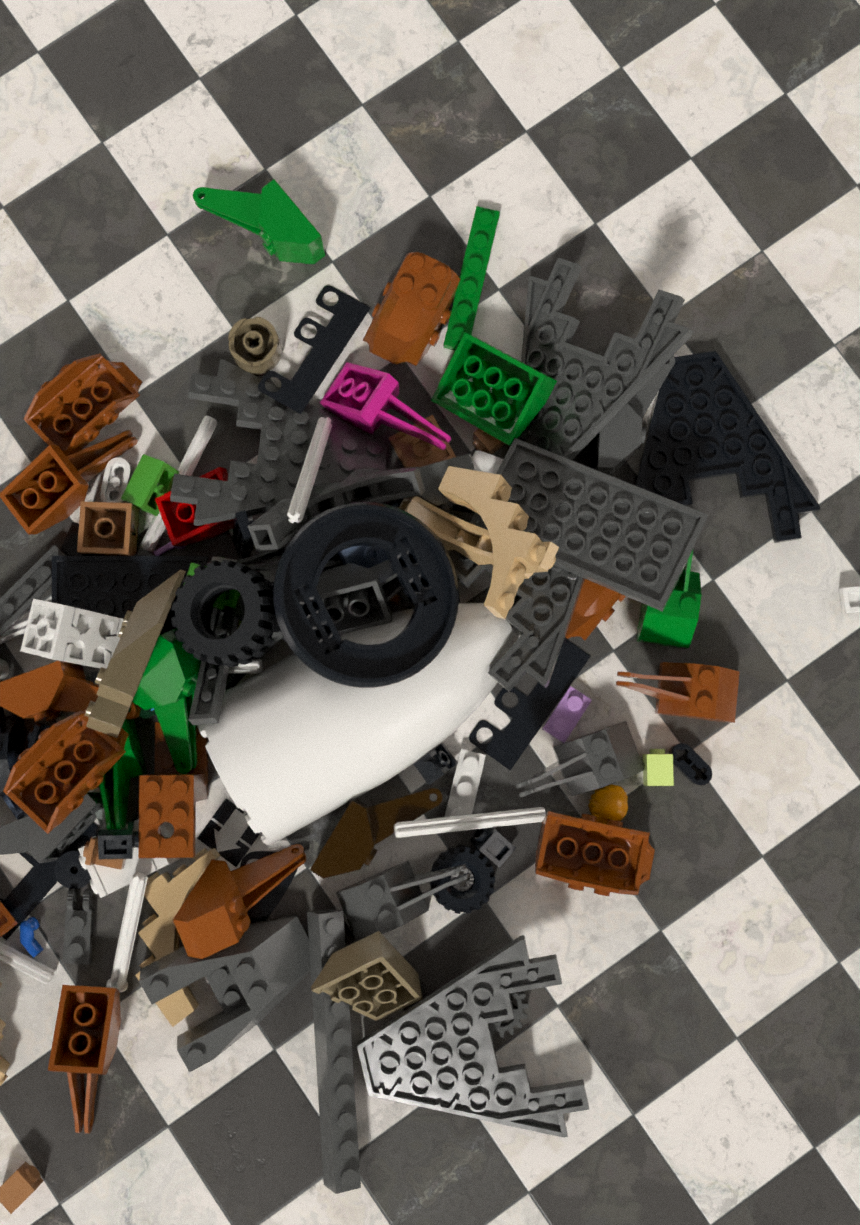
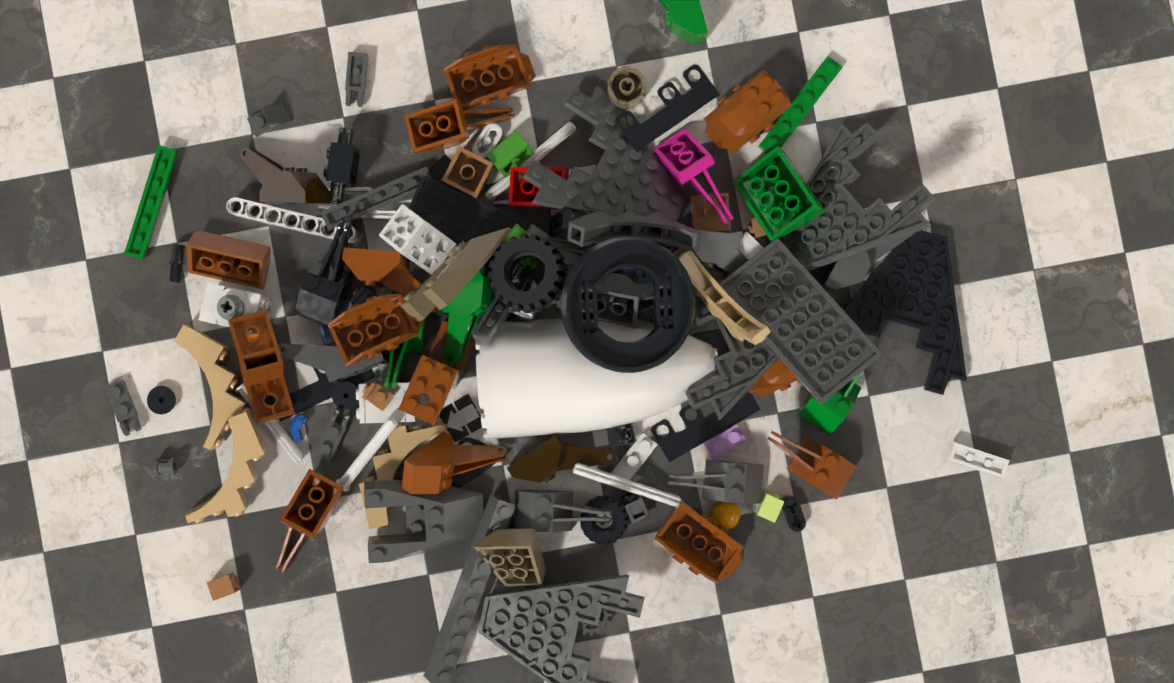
camera: 20 degrees right, 5 degrees up
black bracket [98,822,139,859] -> none
white axle [287,417,332,523] -> none
tan arch [438,466,547,619] -> none

